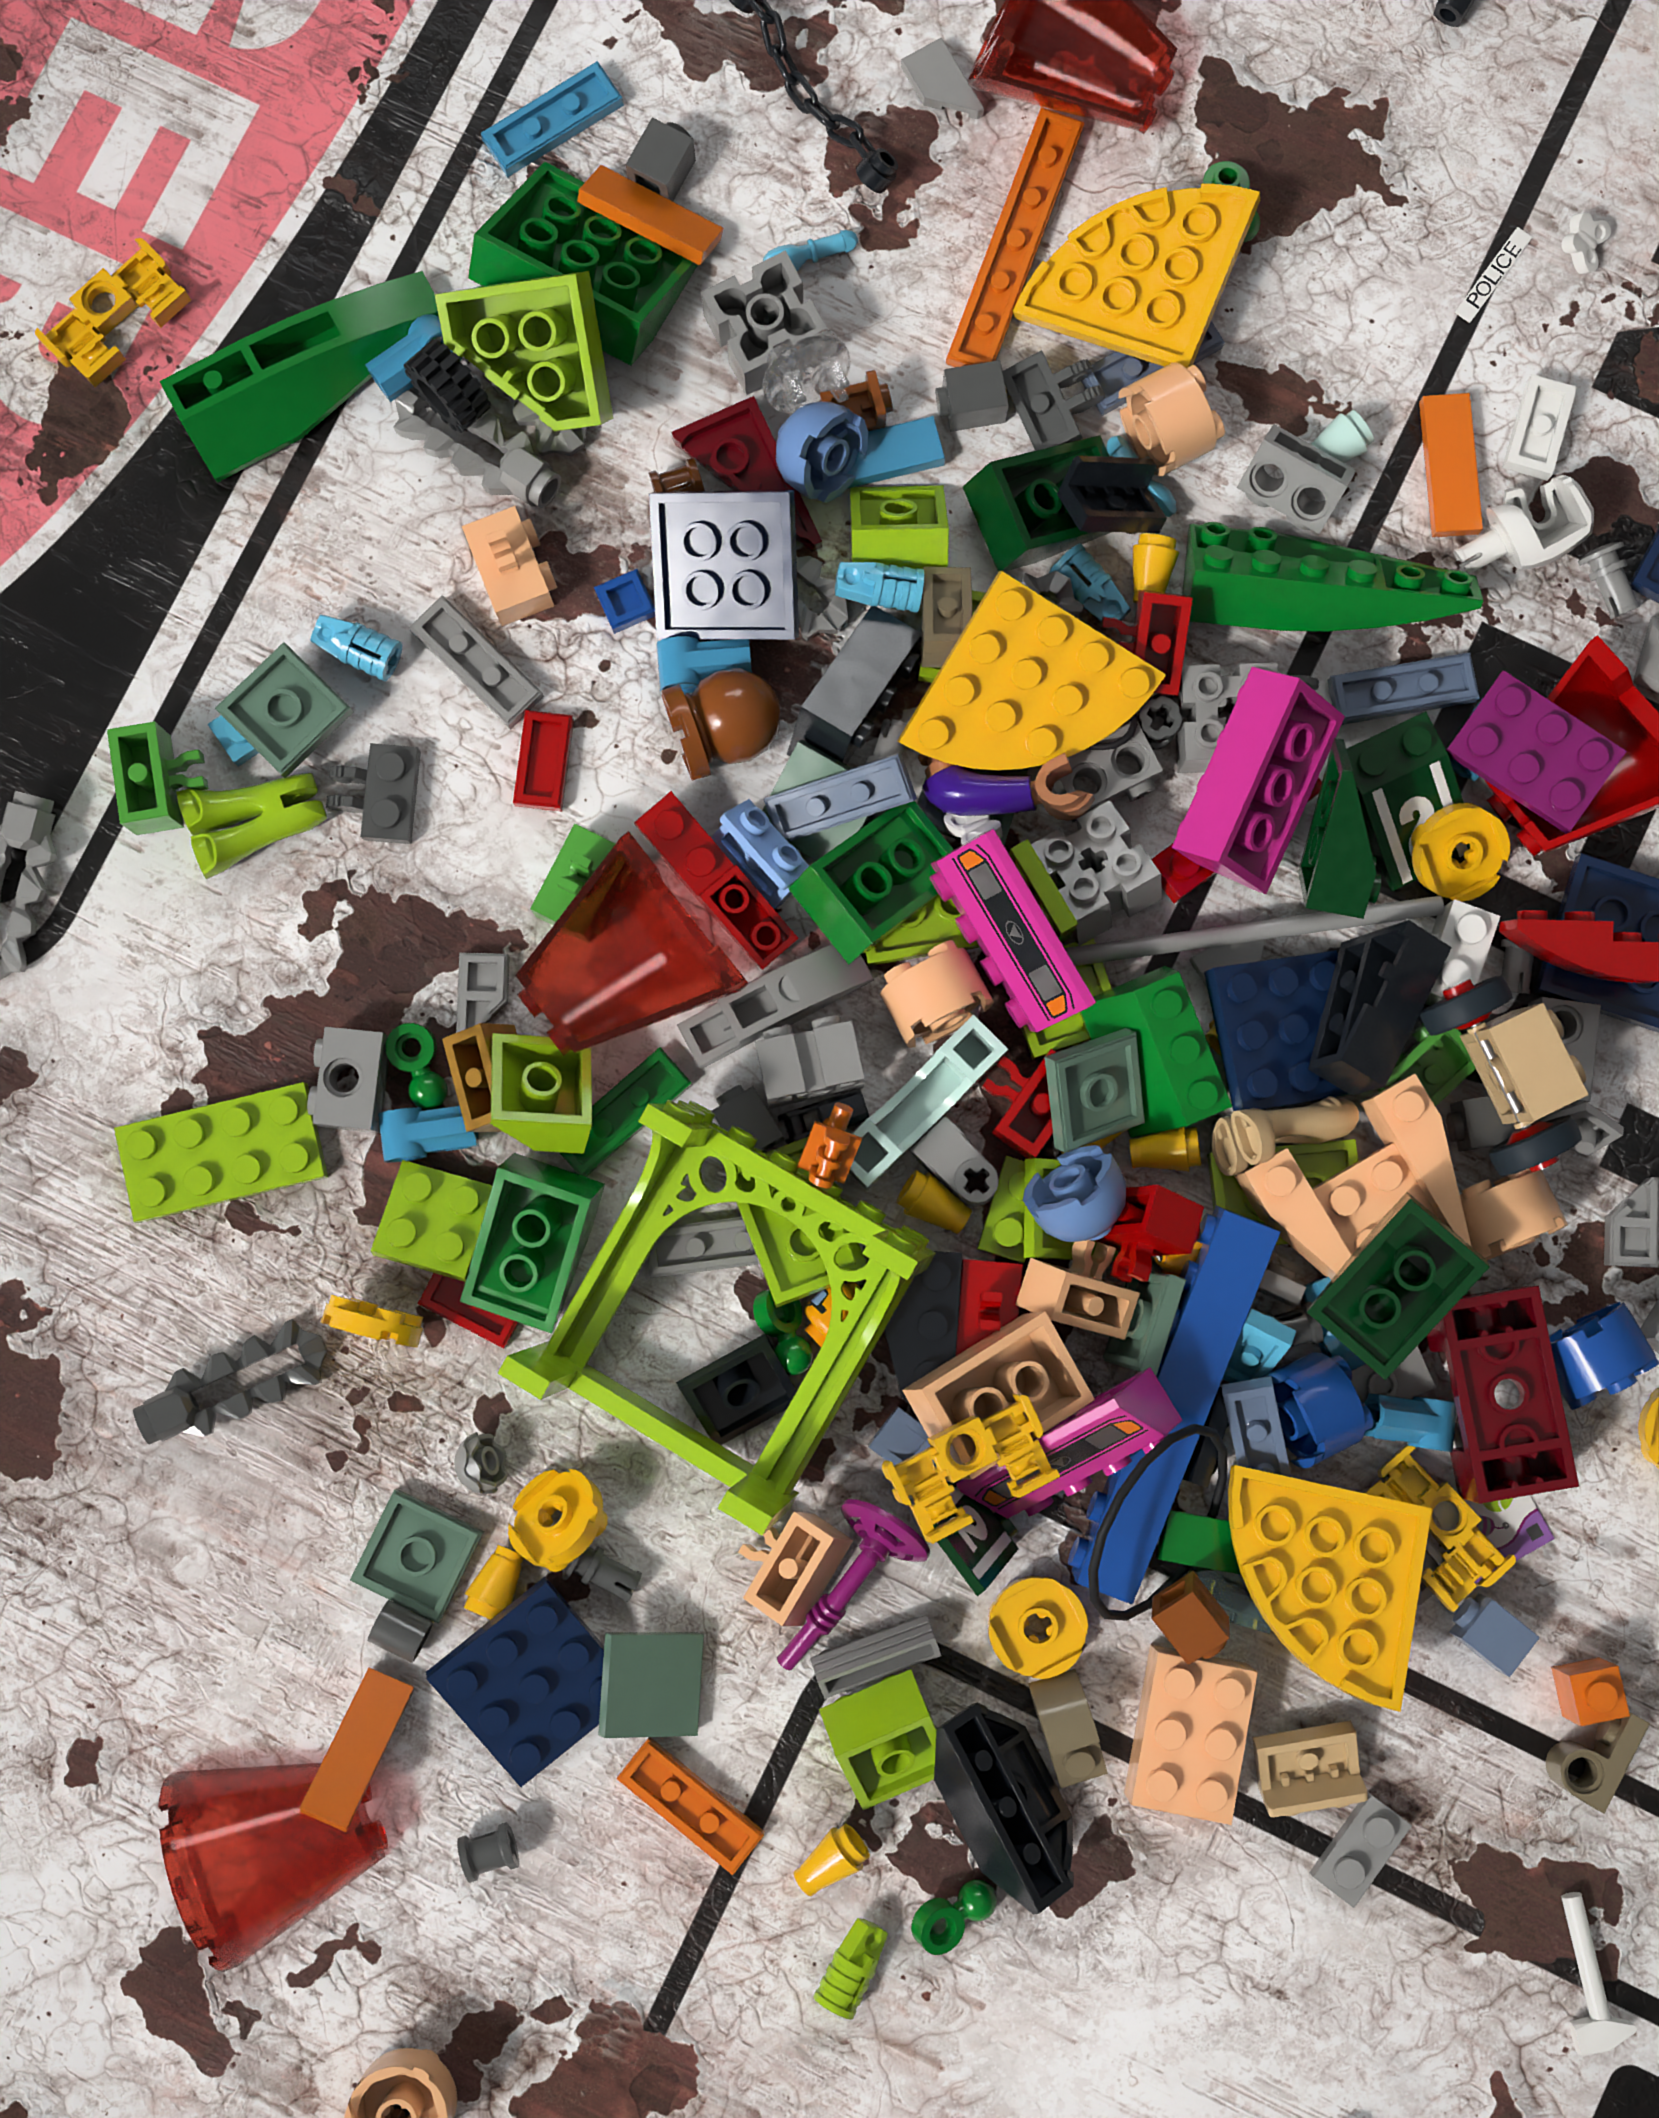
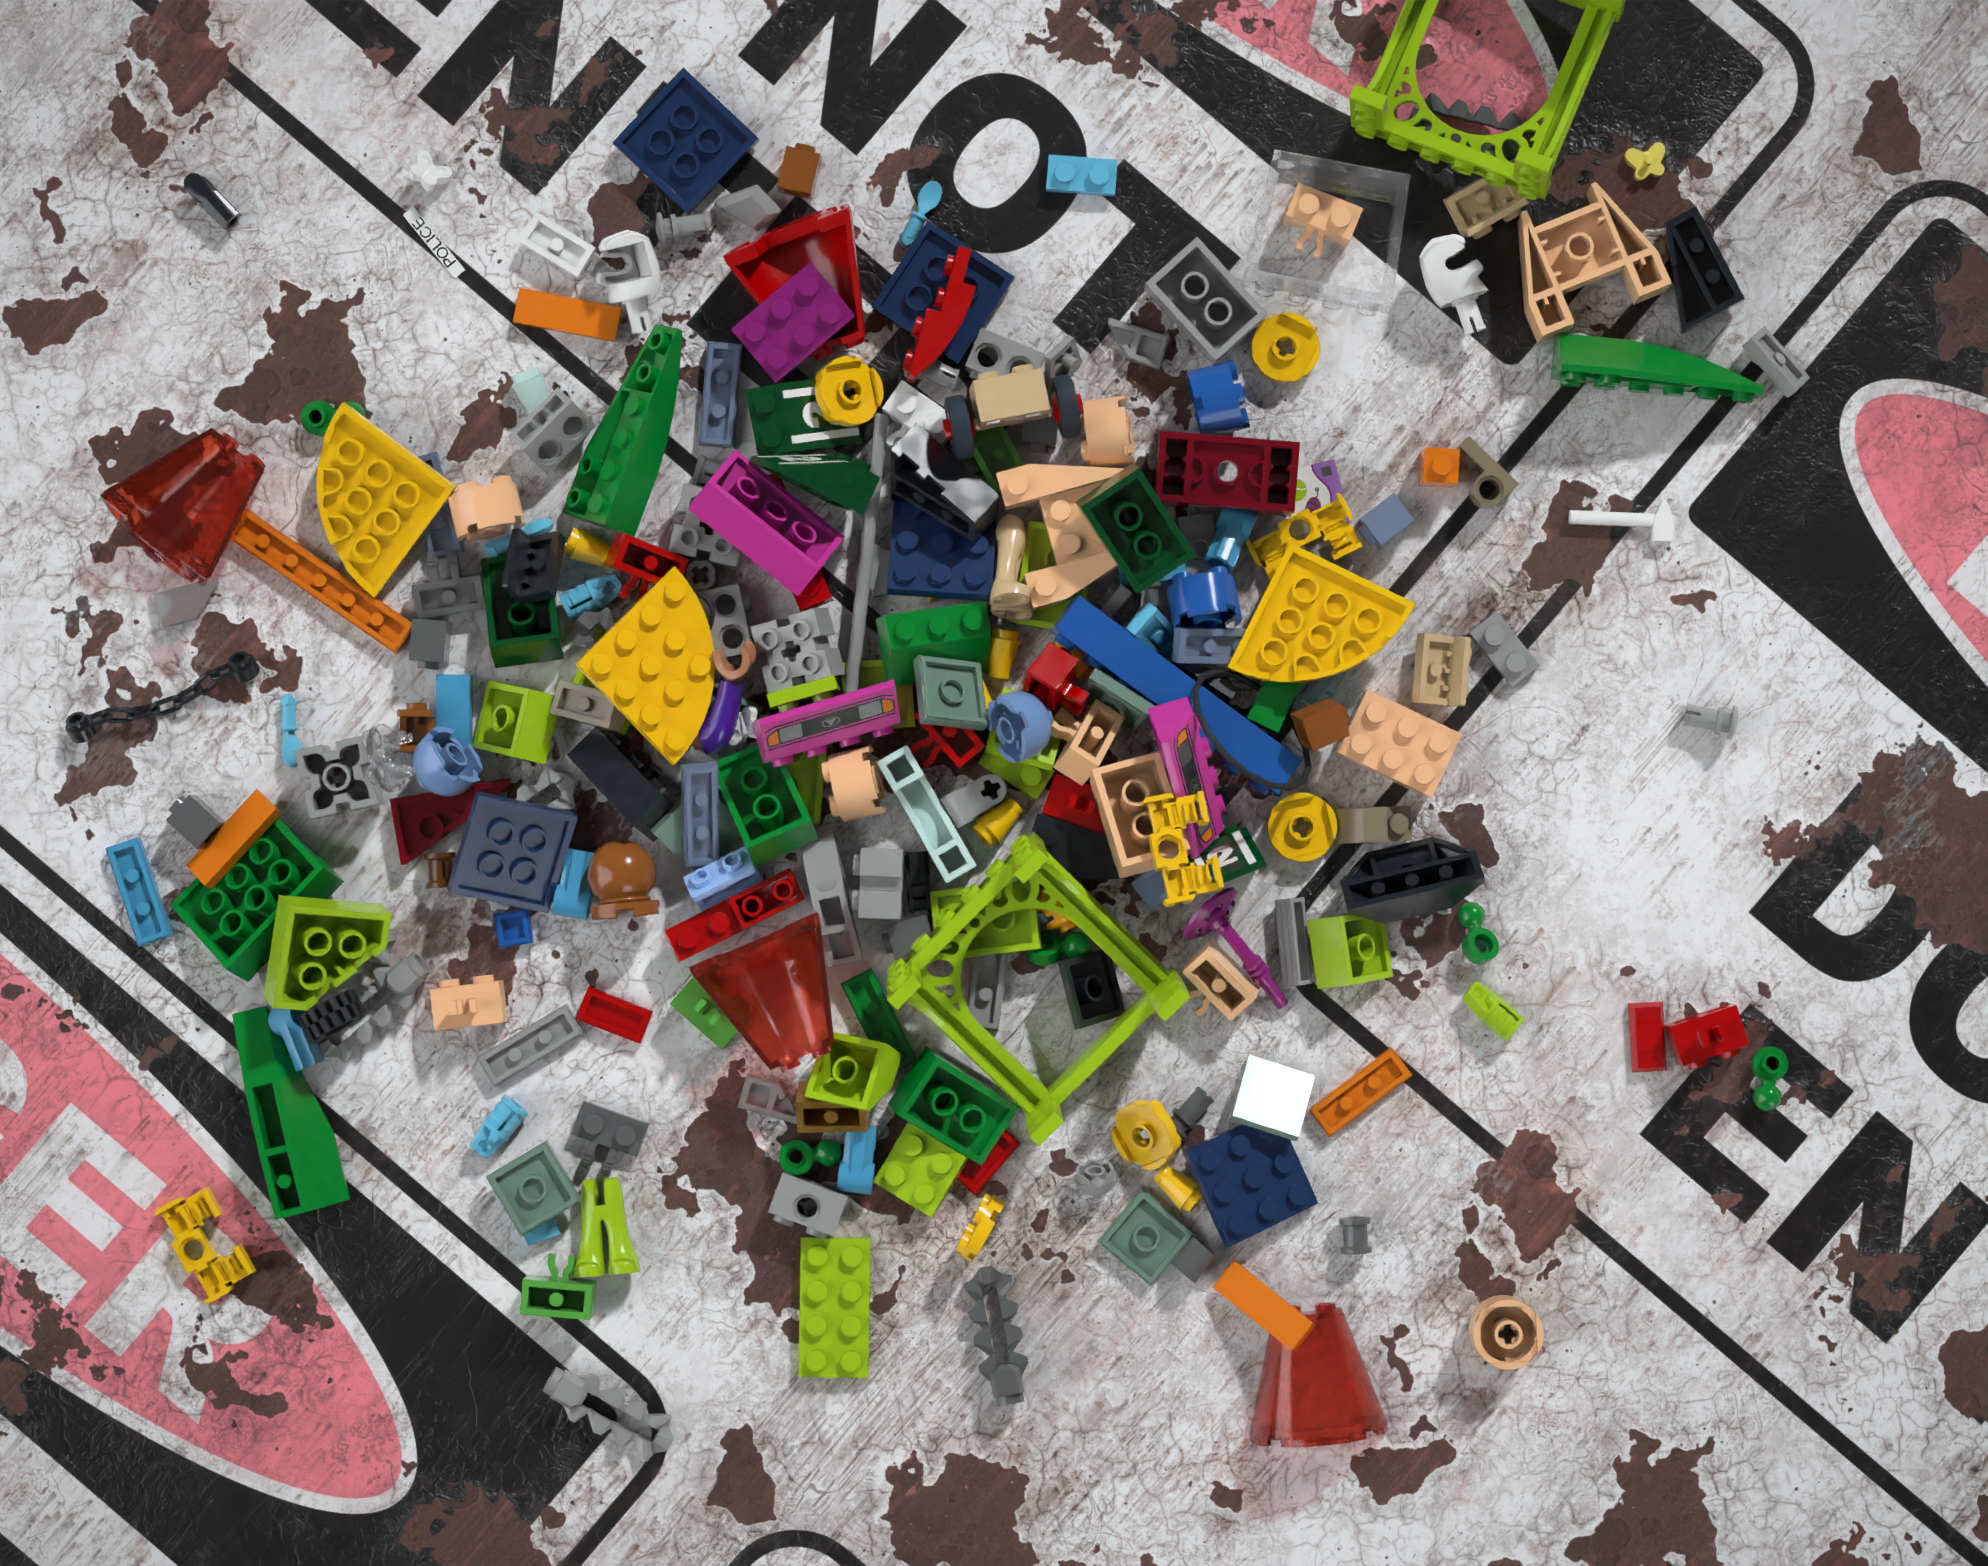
camera: 75 degrees left, 5 degrees up
yellow cone [793,1824,870,1897] -> none
orange arm [797,1102,862,1188] -> none
medium azure hinge [835,562,924,613] -> none

